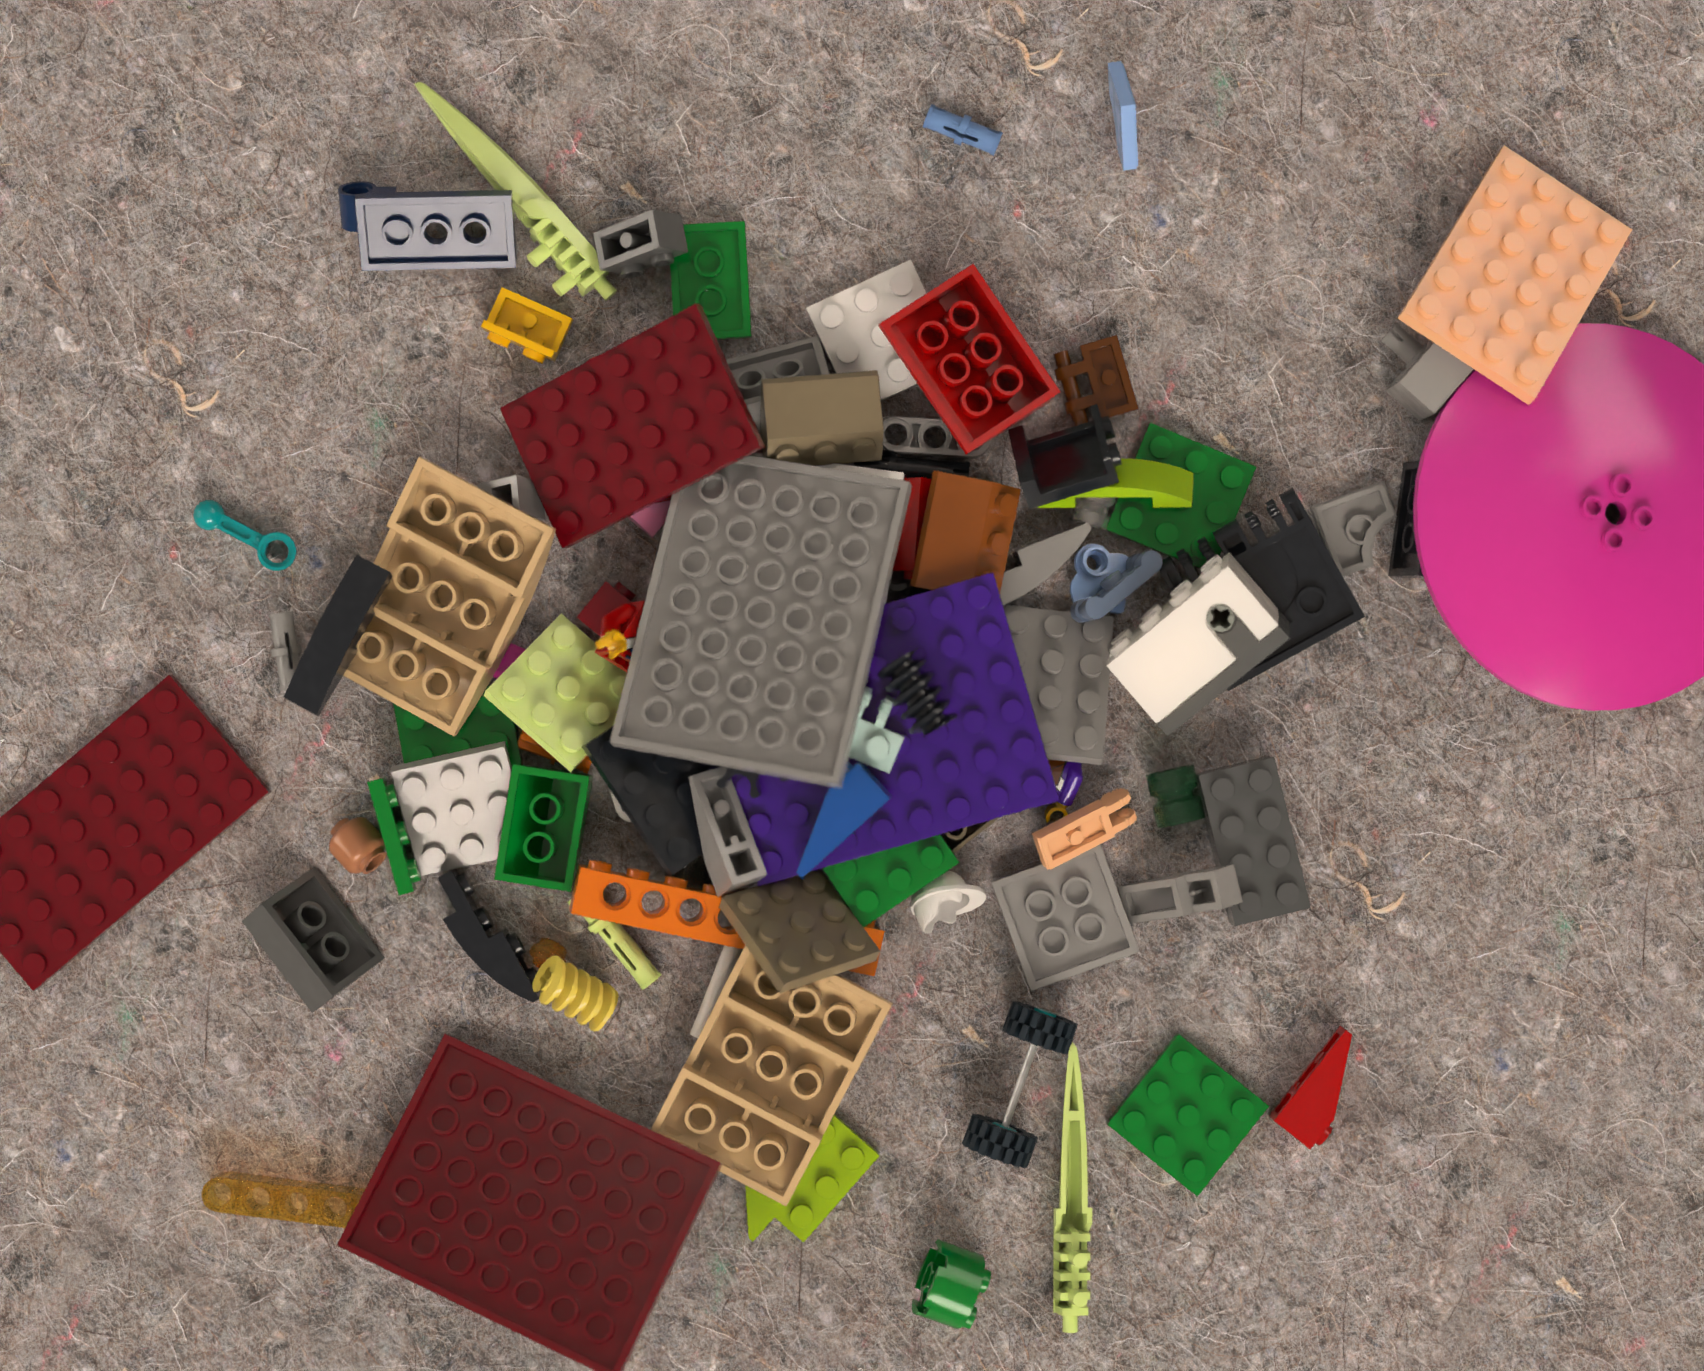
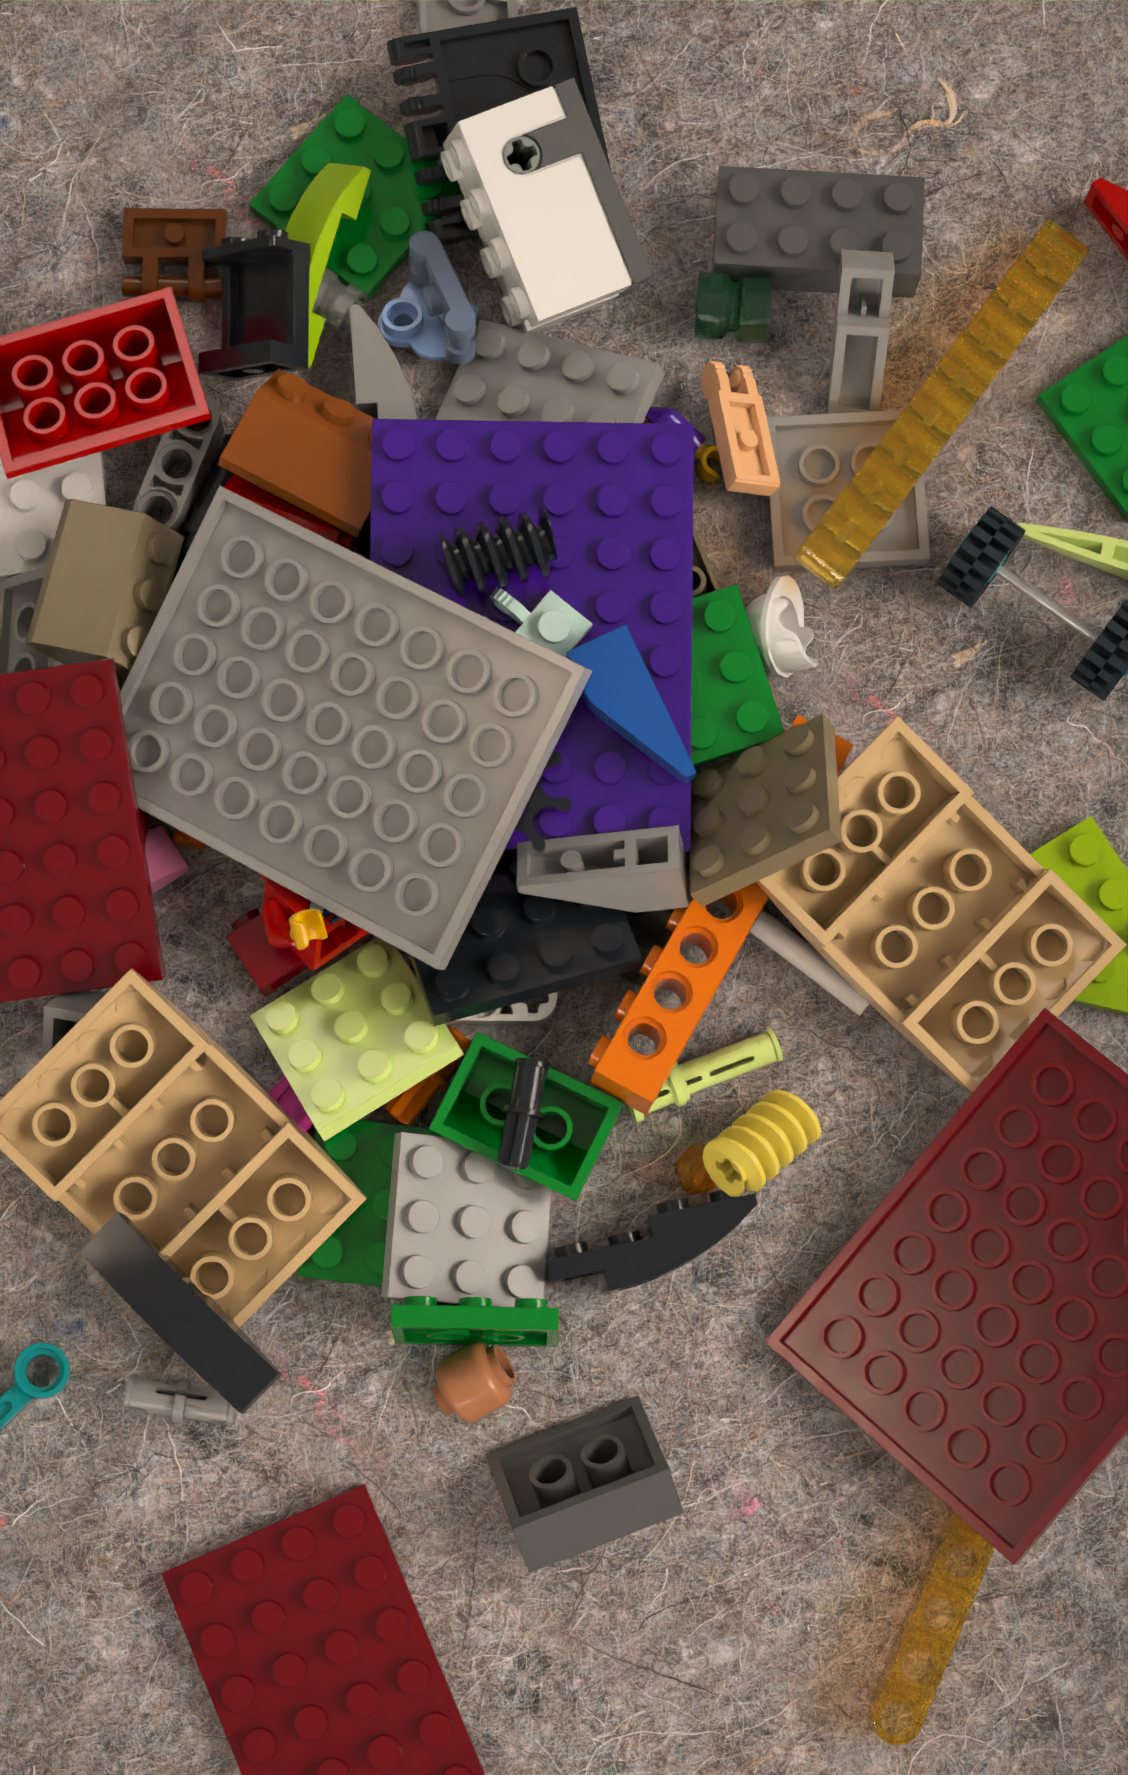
camera: 75 degrees left, 10 degrees down
none -> black axle [497,1058,550,1170]
none -> clear yellow beam [792,218,1090,590]

